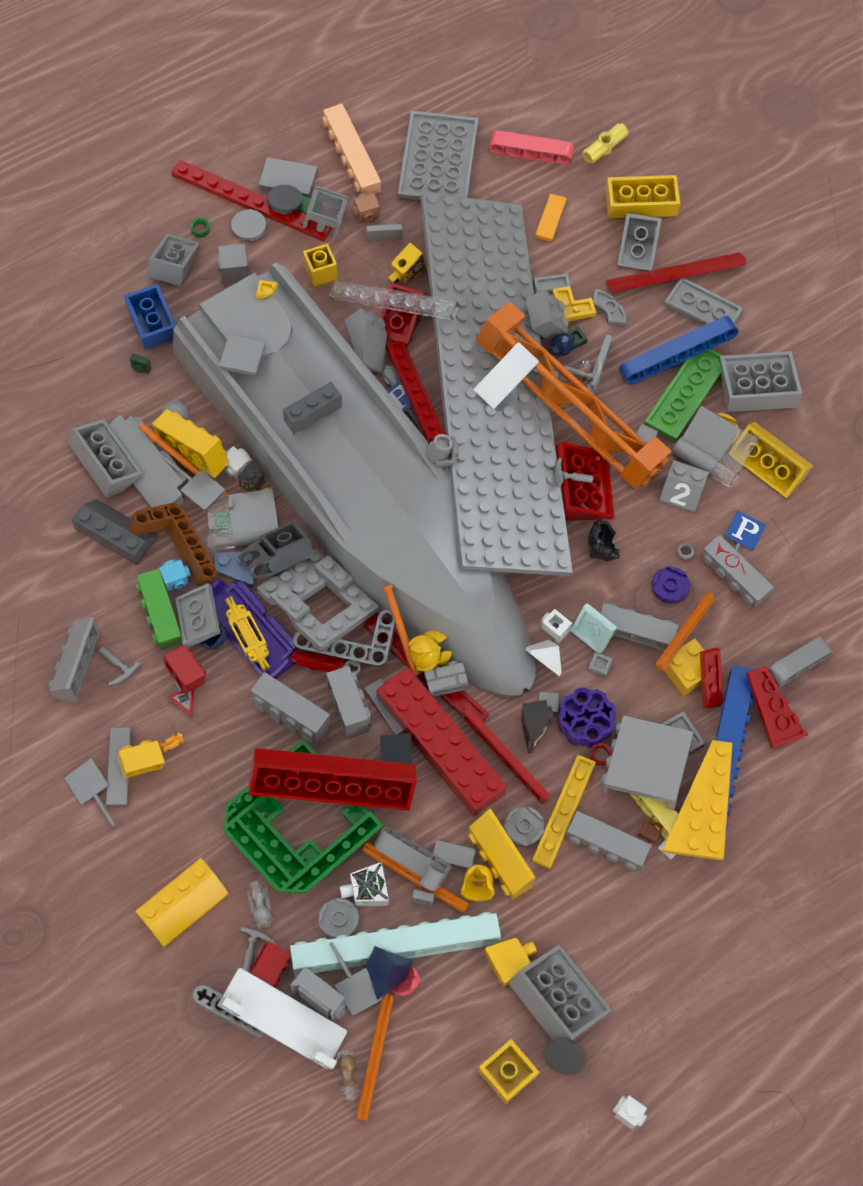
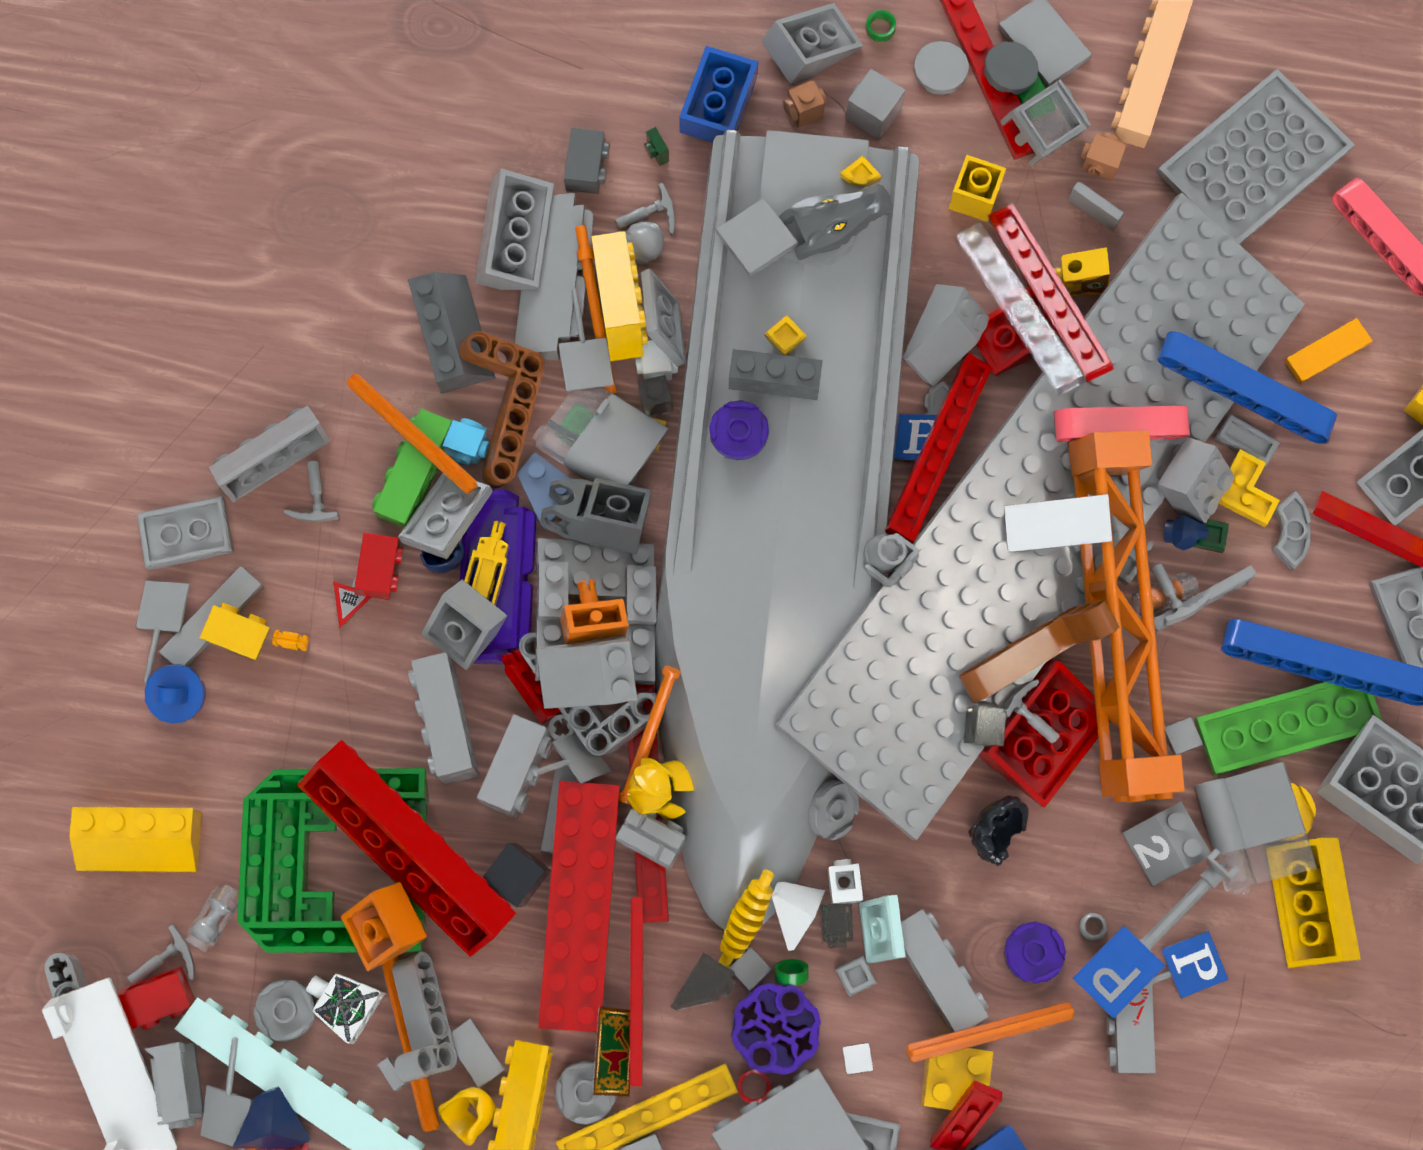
camera: 45 degrees right, 10 degrees up
none -> light grey tile [137,496,234,571]
none -> blue tile [144,664,206,723]
none -> orange slope [340,882,427,971]
none -> orange axle [346,373,478,494]
none -> light grey slope [421,580,507,670]
none -> light grey piece [532,734,612,784]
none -> light grey slope [536,635,637,708]
none -> orange brick [560,579,629,644]
none -> dark grey brick [564,128,610,194]
none -> sticker [593,1007,630,1097]
none -> light grey piece [615,183,675,236]
none -> light grey tile [641,268,686,367]
none -> dark purple tile [709,400,769,461]
none -> yellow piece [719,869,774,968]
none -> yellow tile [765,315,807,356]
none -> green piece [775,959,809,986]
none -> dark grey animal [779,184,892,260]
none -> nougat brick [783,80,827,128]
none -> light grey tile [808,779,859,840]
none -> clear smoke brick [820,904,854,949]
none -> white sticker [843,1043,873,1074]
none -> dark orange beam [959,600,1120,703]
none -> clear smoke brick [964,701,1007,747]
none -> tile [988,204,1114,382]
none -> coral beam [1054,406,1190,442]
none -> piece [1073,848,1239,1019]
none -> blue beam [1157,331,1337,444]

